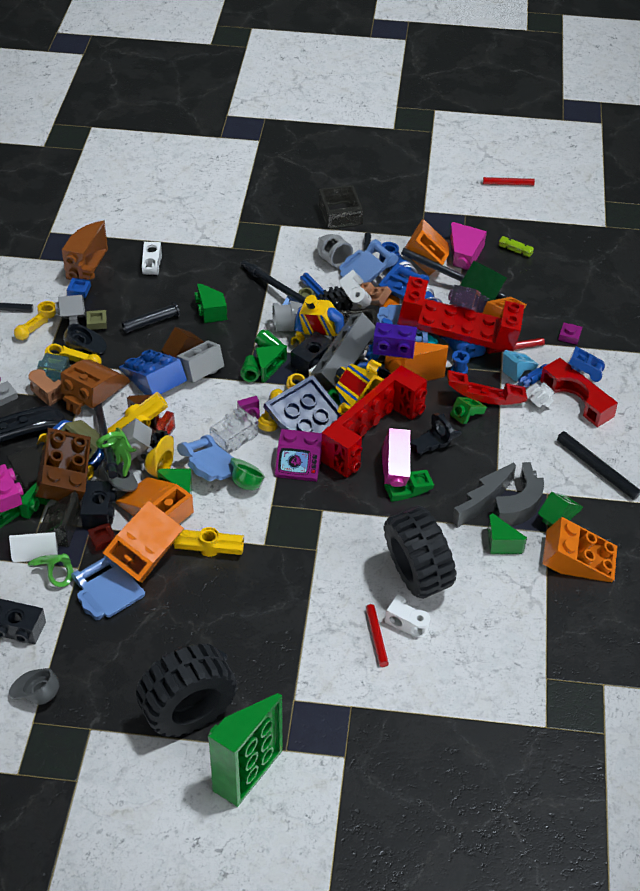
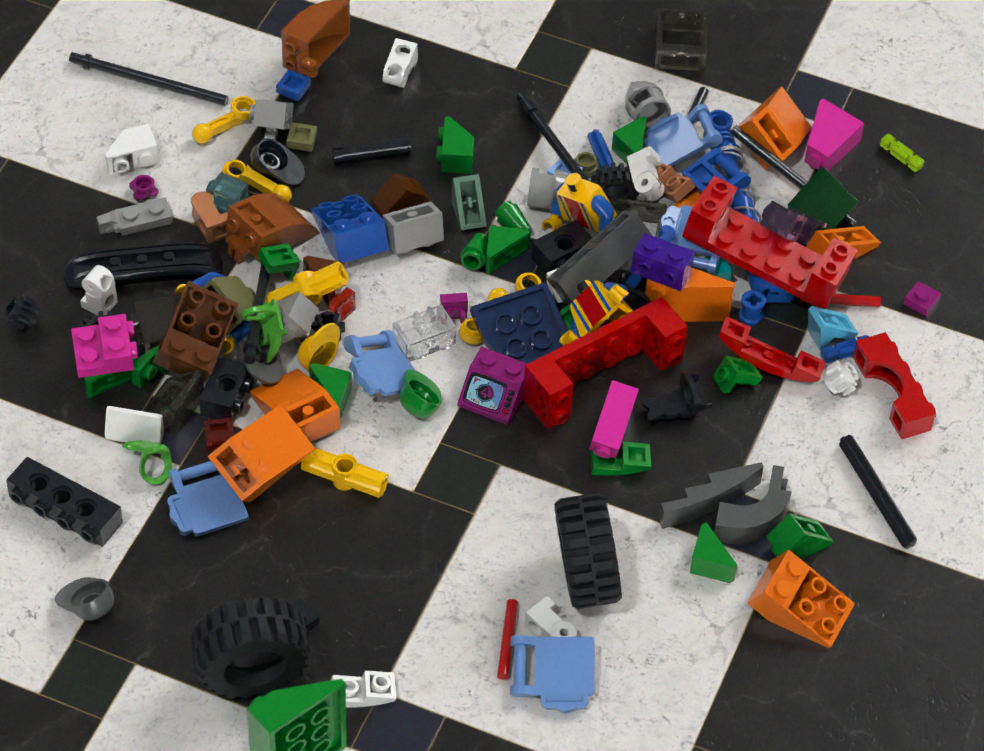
camera: 15 degrees right, 5 degrees up
red bar [483,177,535,186] -> none
blue plate [568,346,605,382] -> none
none -> green bracket [258,243,300,281]
none -> white slope [331,671,396,707]
none -> sand green slope [452,174,487,230]
none -> medium blue piece [510,635,595,713]
none -> green slope [611,117,647,165]

